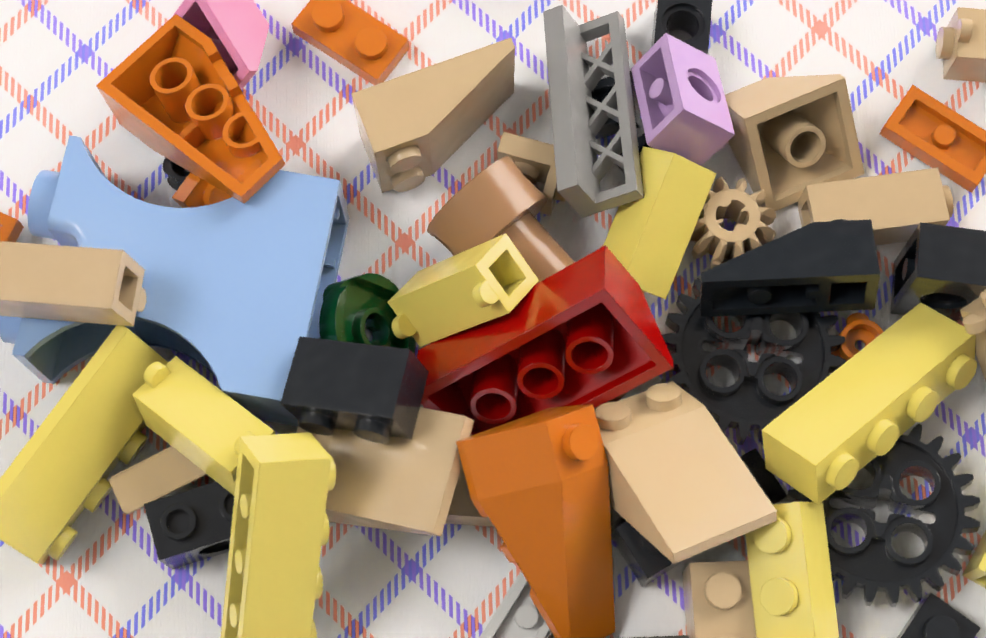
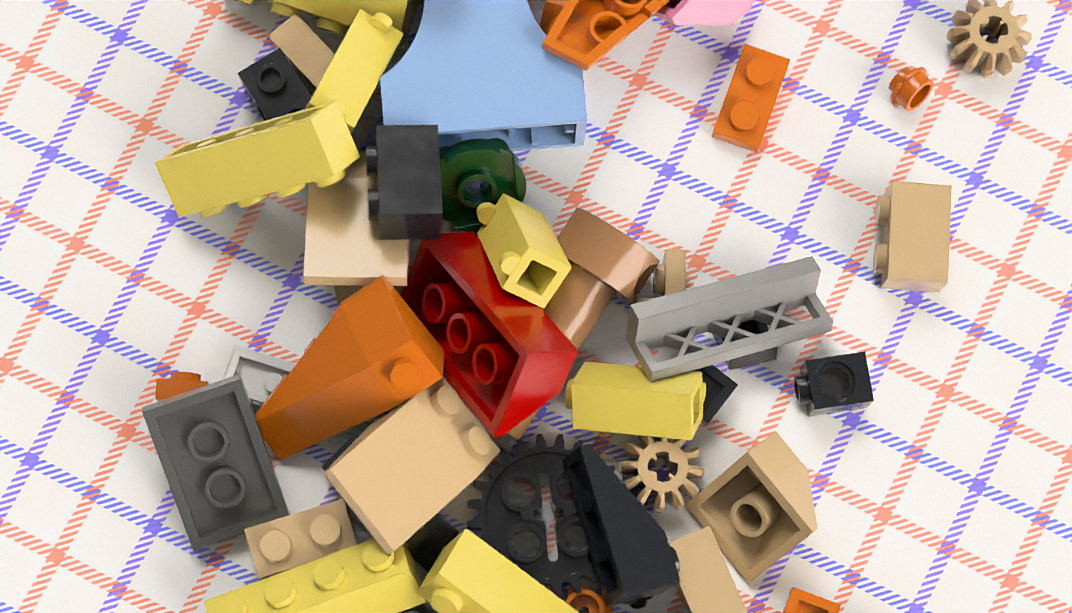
camera: 70 degrees right, 5 degrees up
tan slope [351,38,515,193] -> none
lavender brick [631,33,735,166] -> none

